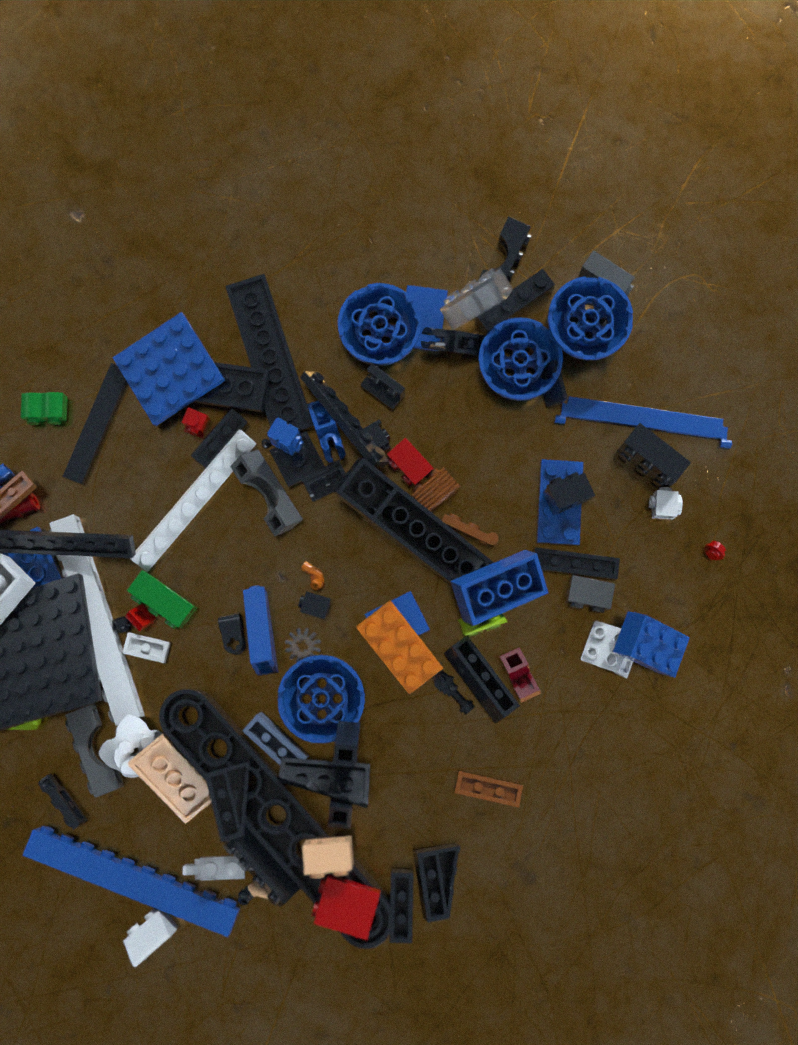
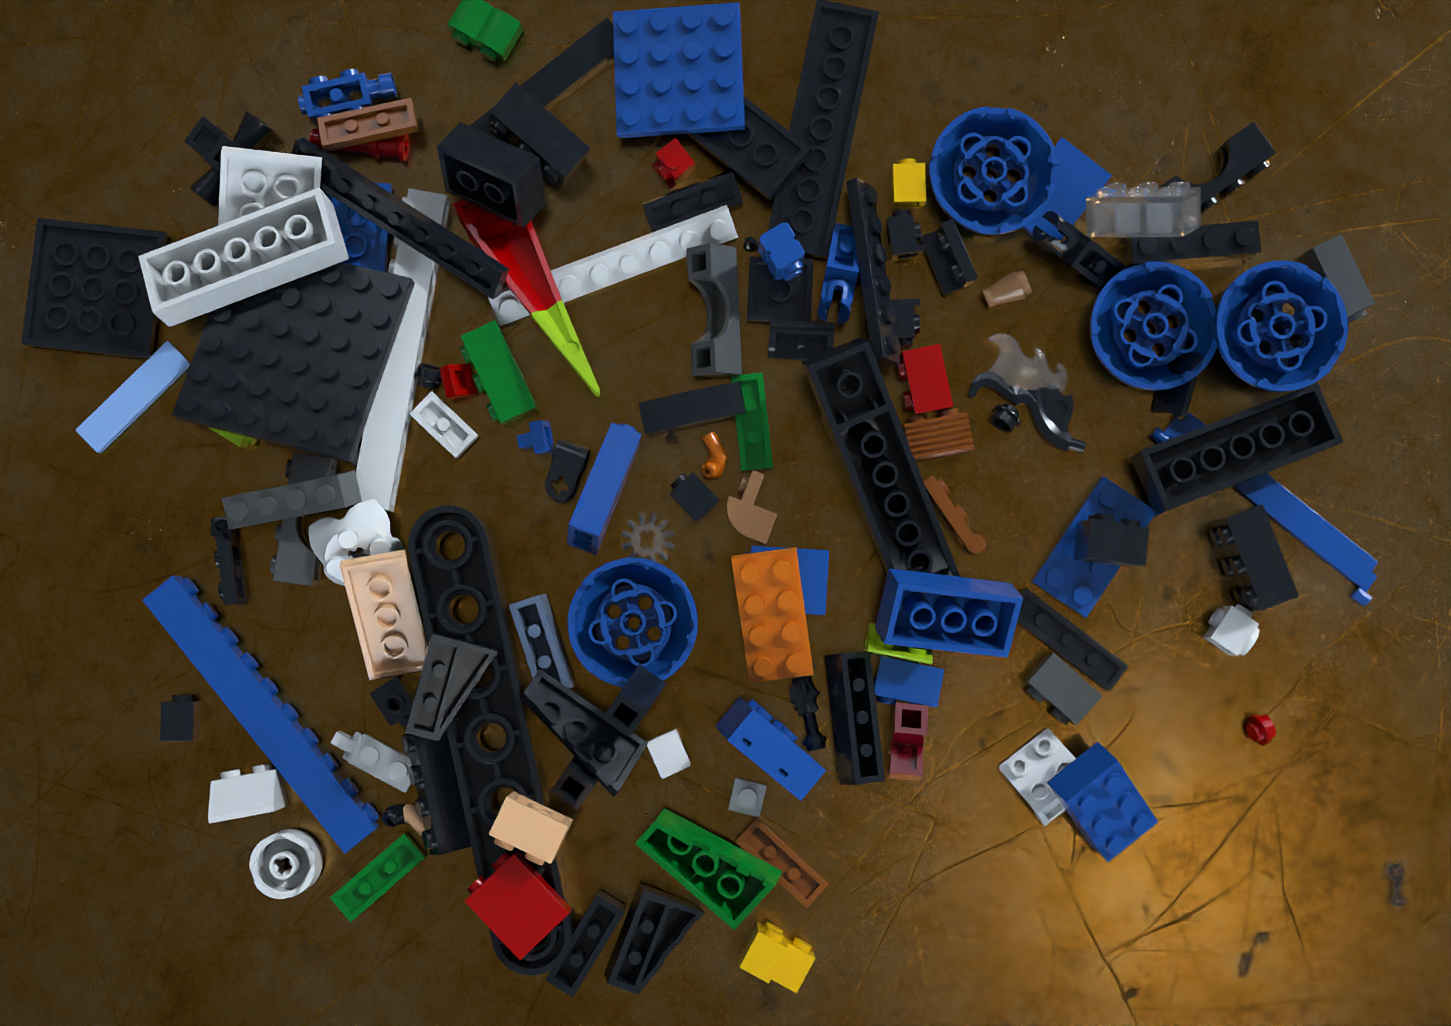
camera: 25 degrees right, 5 degrees up
none -> black brick [160,695,202,741]
none -> dark grey arch [222,470,362,530]
none -> white brick [249,829,323,899]
none -> green plate [330,832,427,923]
none -> black brick [369,675,414,727]
none -> black brick [437,122,546,228]
none -> red plate [452,200,600,397]
none -> black brick [489,83,590,187]
none -> blue tile [516,420,555,455]
none -> green wedge [635,808,783,930]
none -> black slope [639,382,747,435]
none -> white panel [647,728,691,779]
none -> blue piece [715,697,826,801]
none -> medium nougat brick [727,470,777,546]
none -> white plate [728,777,767,817]
none -> green plate [731,372,773,472]
none -> yellow brick [739,921,815,993]
none -> blue brick [873,656,945,708]
none -> black brick [885,210,925,261]
none -> yellow brick [890,158,926,209]
none -> piece [968,333,1086,454]
none -> medium nougat cone [982,269,1032,308]
none -> black plate [990,403,1021,433]
none -> black brick [1131,383,1343,516]

